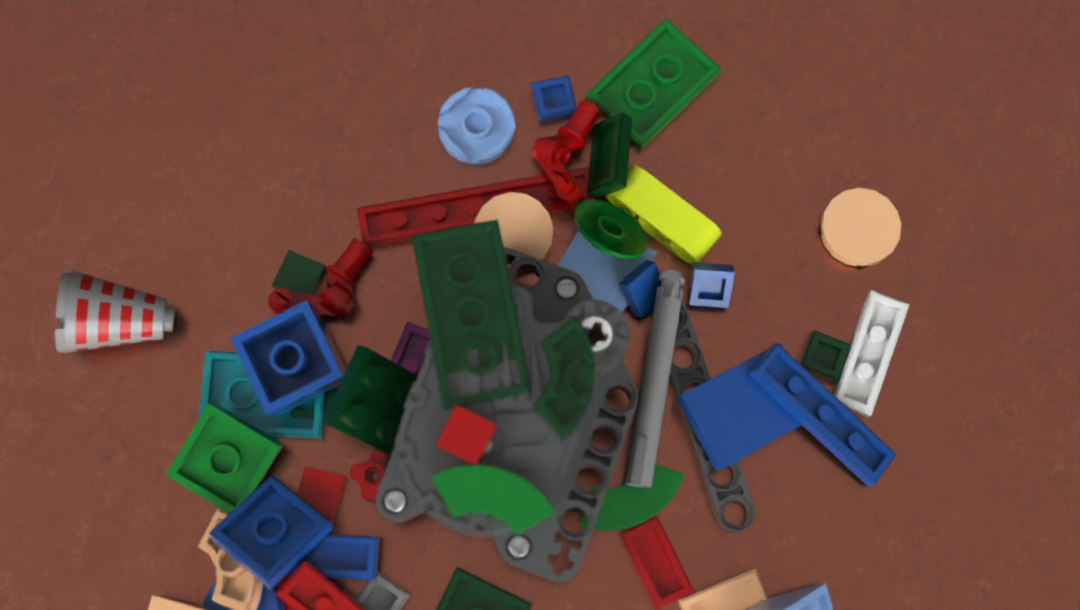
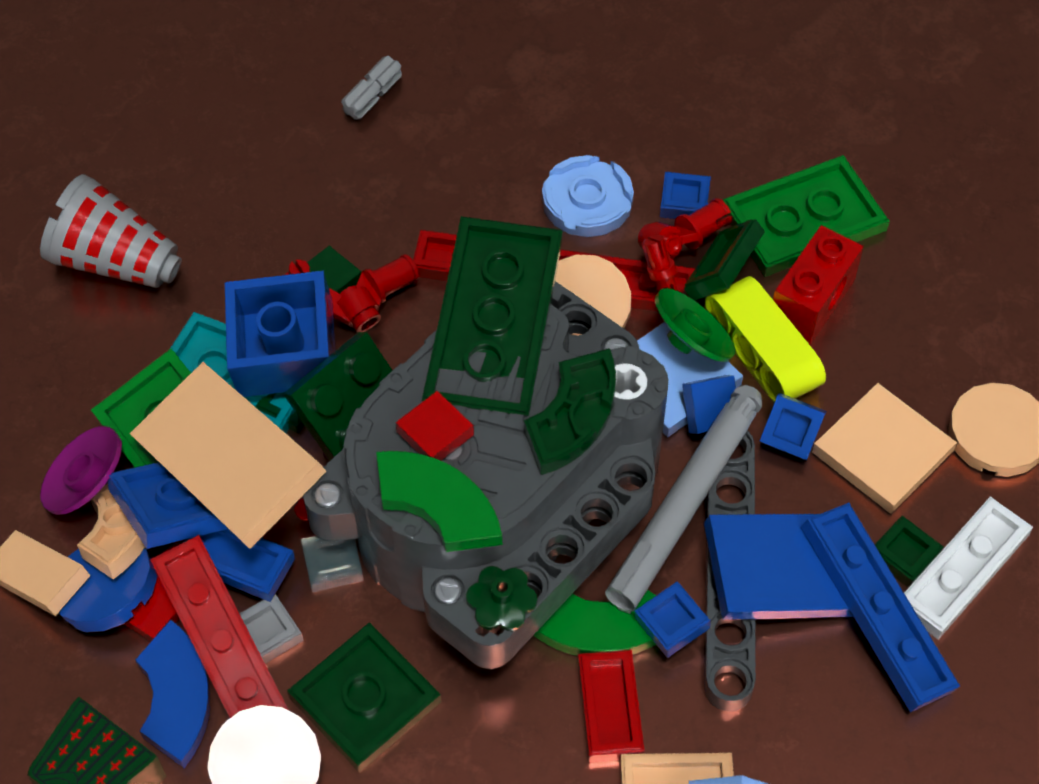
camera: 25 degrees right, 20 degrees down
none -> magenta dish [40,426,122,515]
none -> light nougat tile [130,362,327,549]
none -> clear light blue tile [301,536,364,593]
none -> light grey piece [341,56,402,120]
none -> dark green plant [466,566,537,632]
none -> blue tile [635,581,710,658]
none -> red brick [773,225,864,346]
none -> light nougat tile [812,383,957,514]

